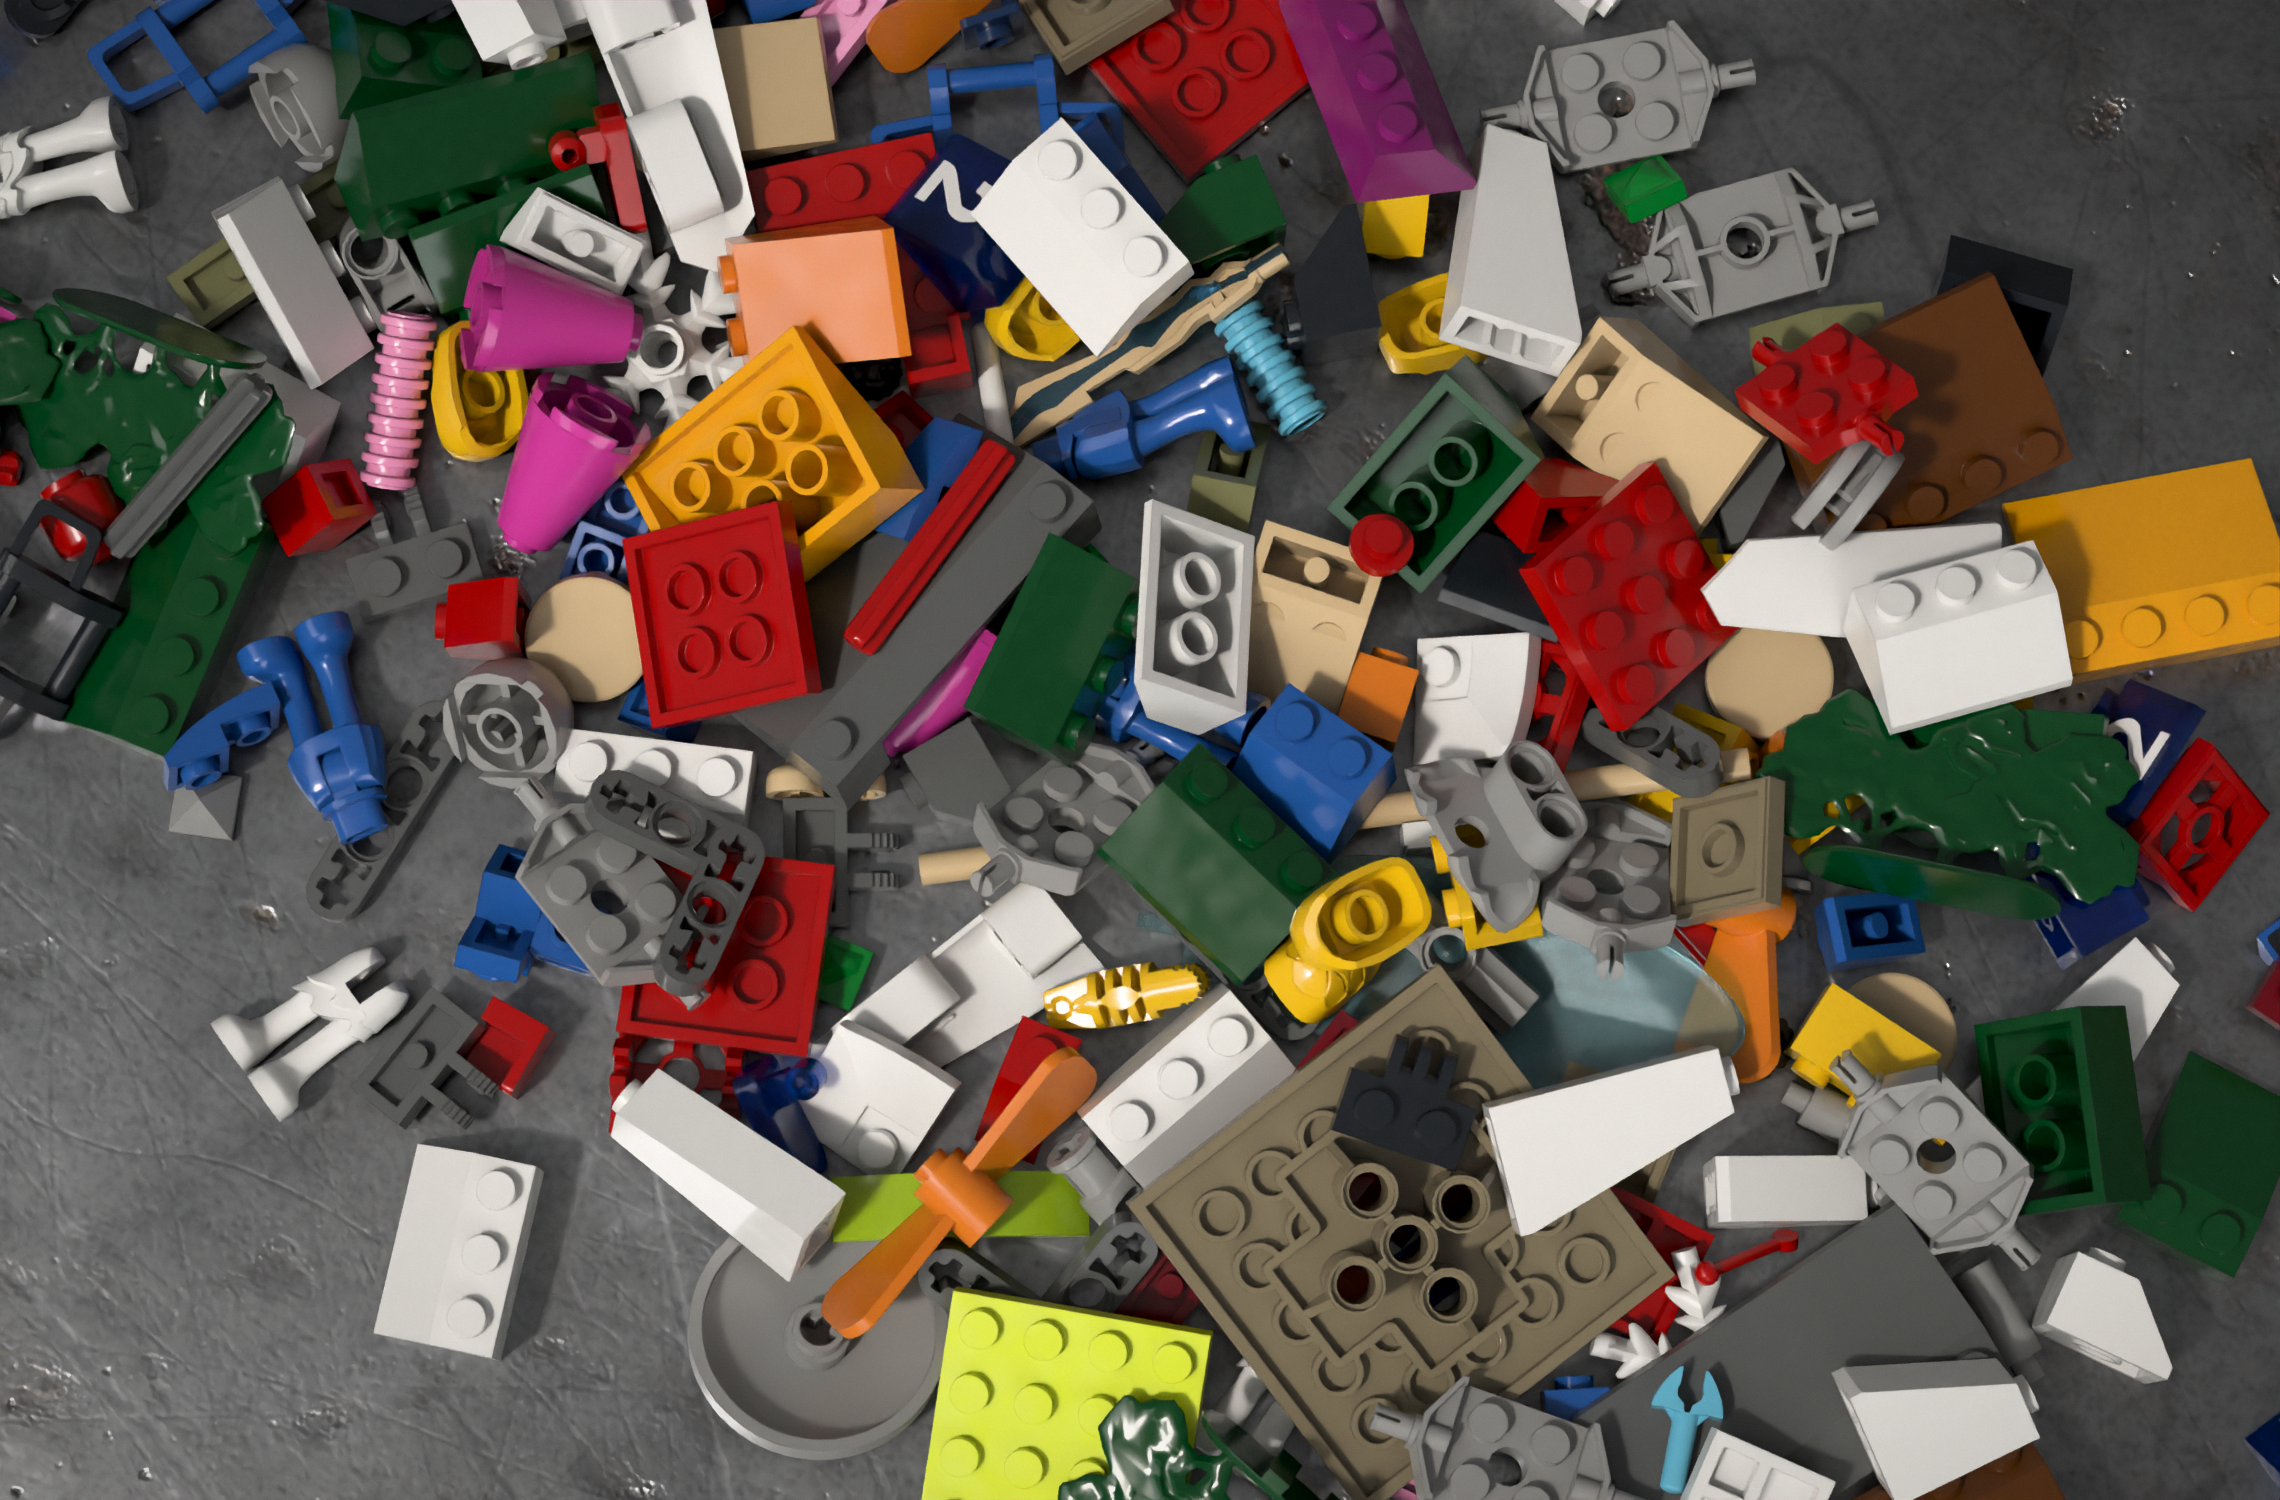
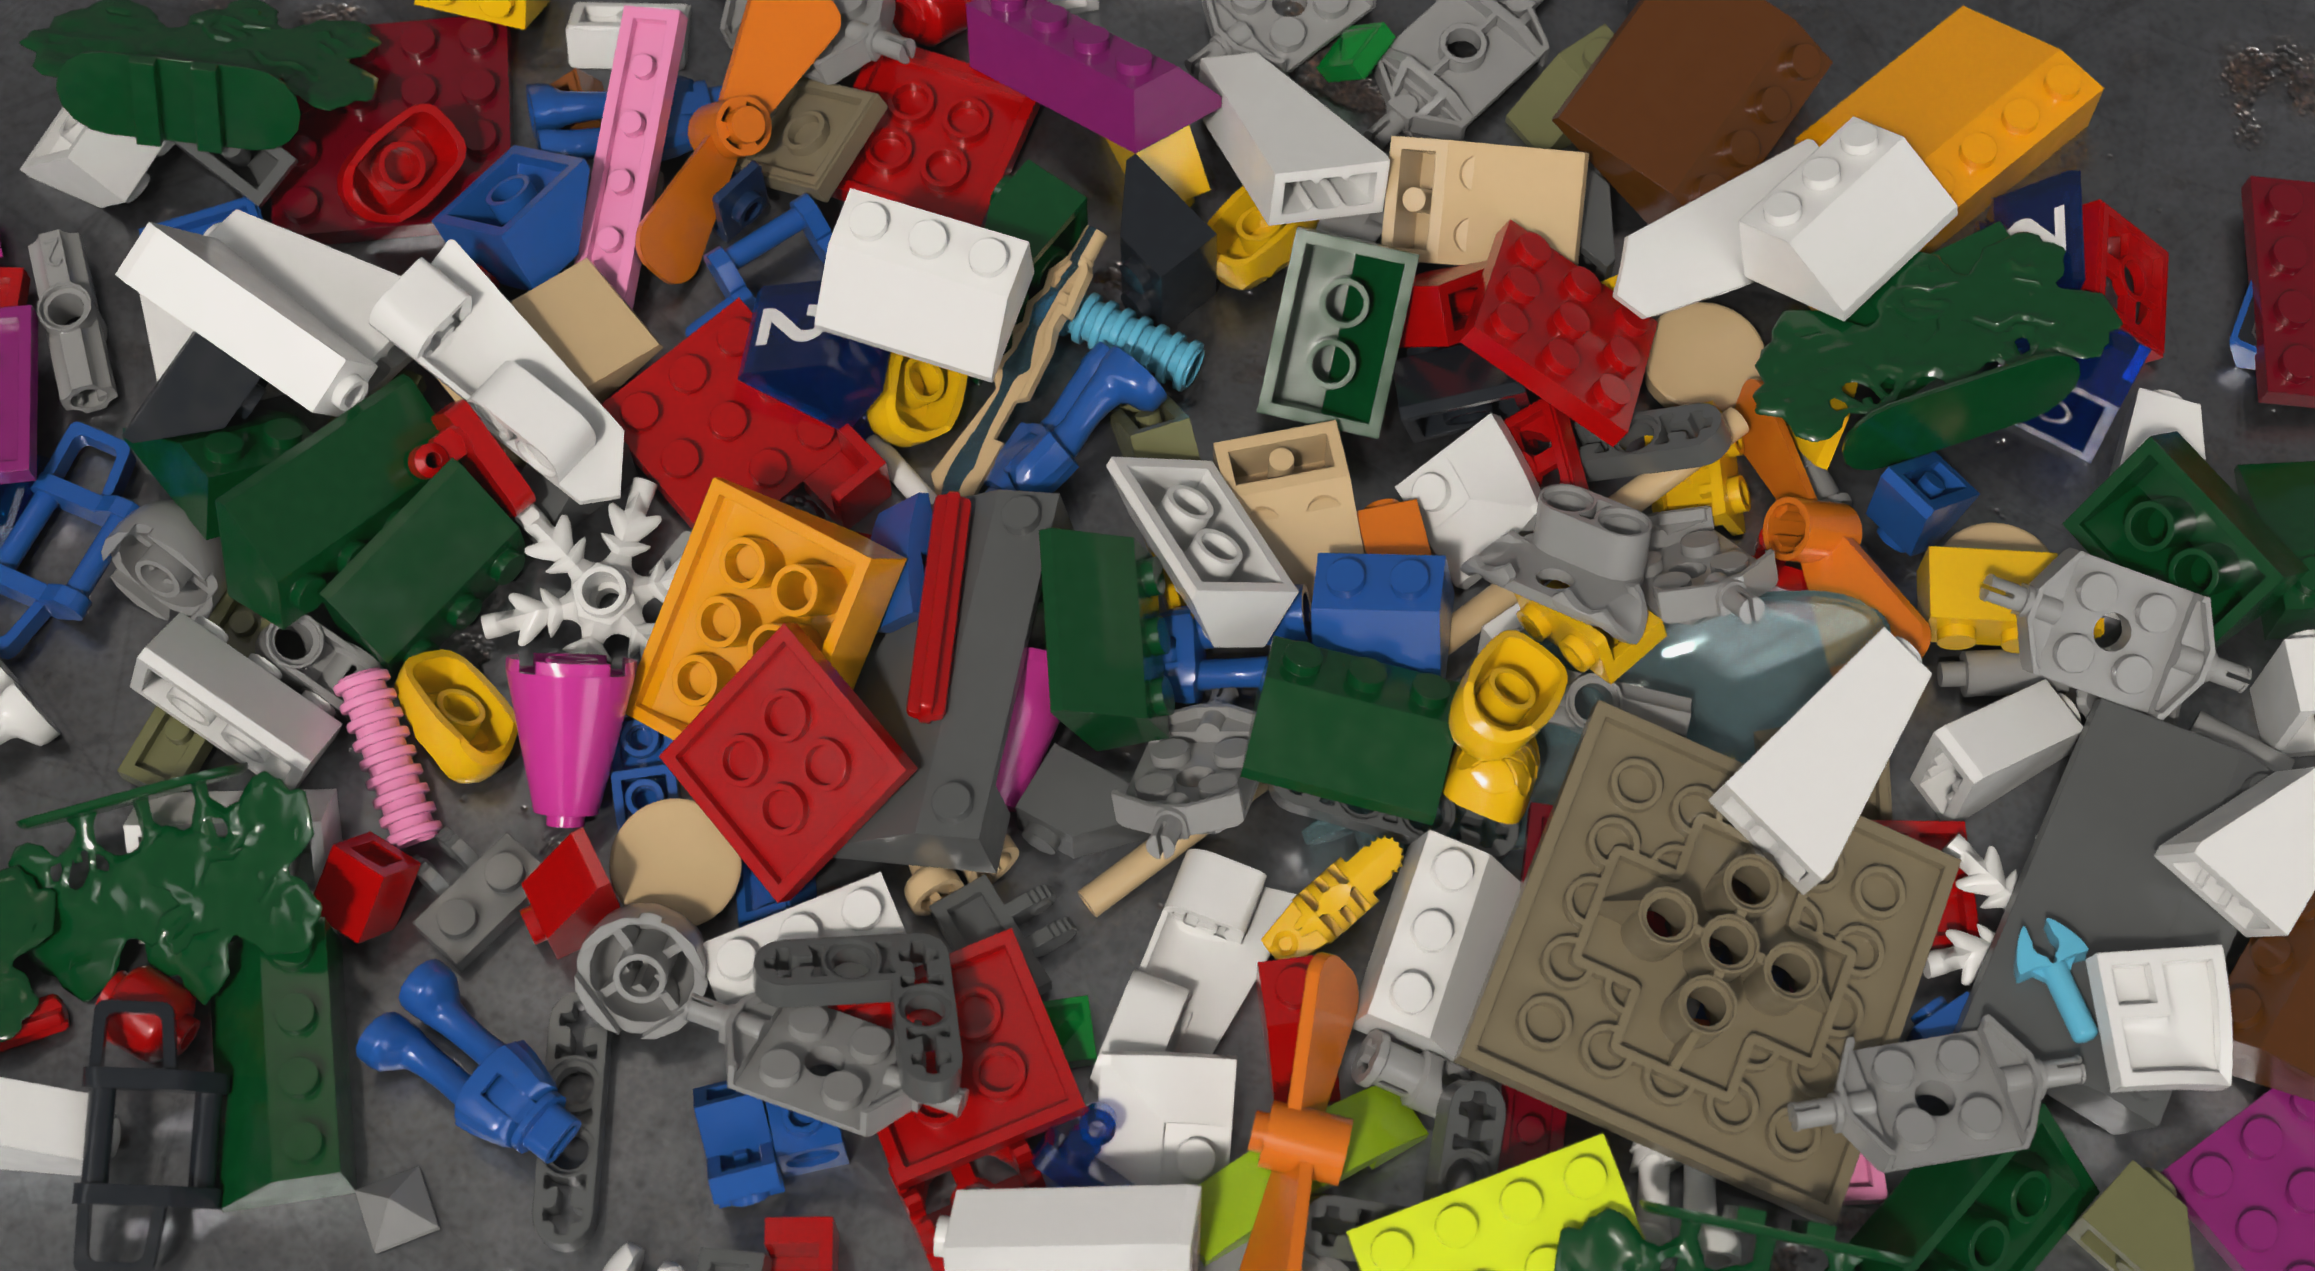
camera: 30 degrees left, 15 degrees down
dark grey axle [103,373,273,558] -> none
blue slope [163,681,280,792] -> none
dark pink cone [460,244,643,373] -> none
white slope [499,187,647,296] -> none
orange slope [717,215,912,365] -> none
black hinge [1329,1033,1477,1172] -> none
red plate [1349,514,1414,577] -> none
dark tan tile [1669,776,1785,927] -> none
red hinge [1694,1229,1799,1286] -> none
red plate [1734,322,1919,465] -> none
light grey head [1791,440,1905,551] -> none

